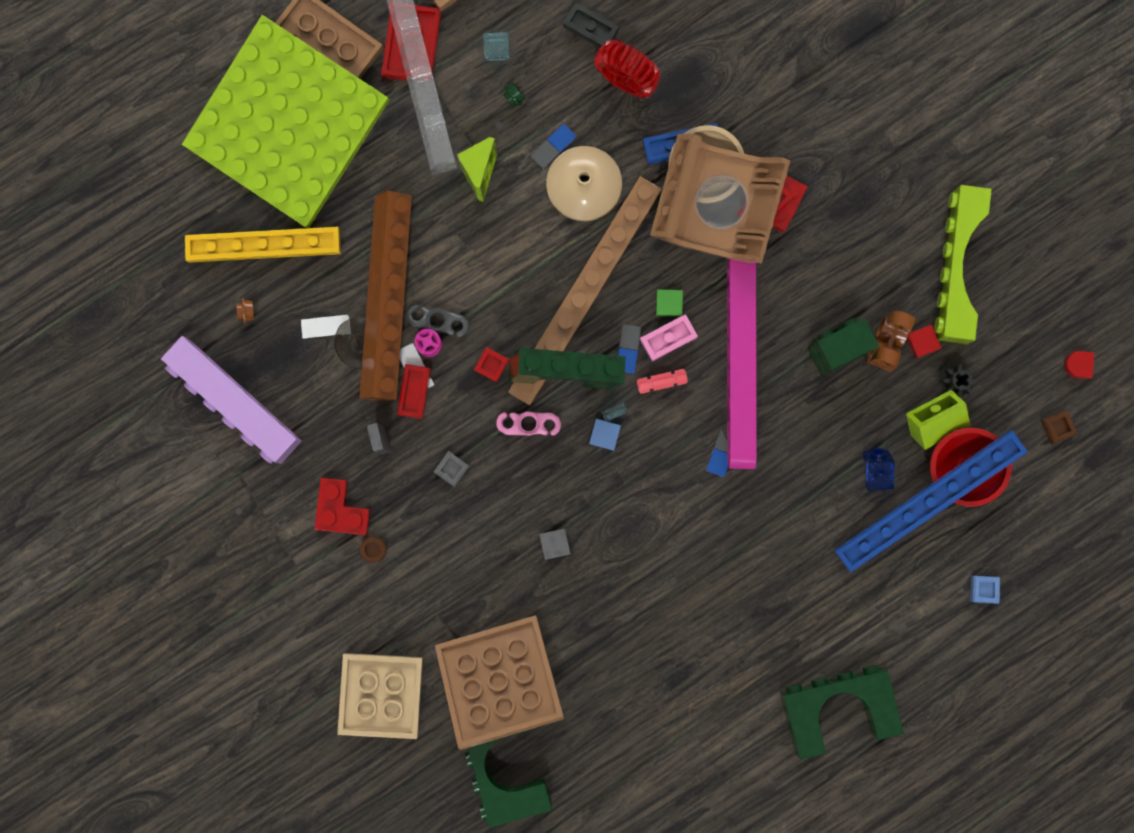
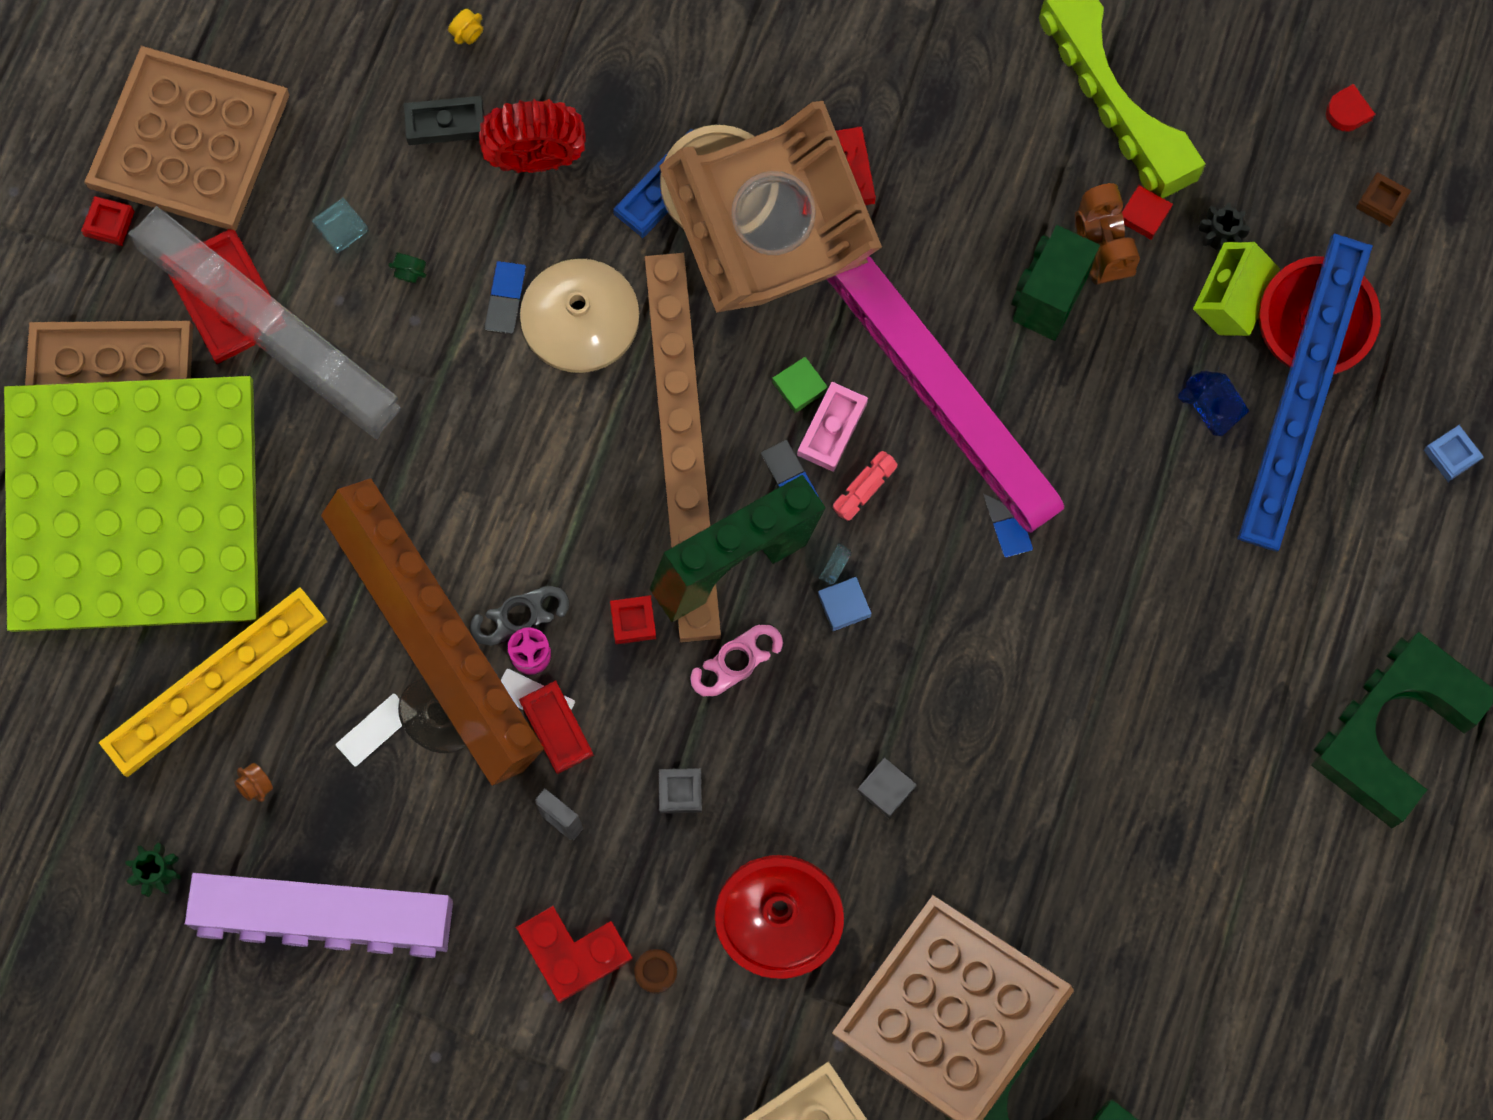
camera: 40 degrees left, 10 degrees down
lime slope [457,137,498,202] -> none
none -> dark green gear [125,842,181,897]
none -> red dish [715,855,844,979]

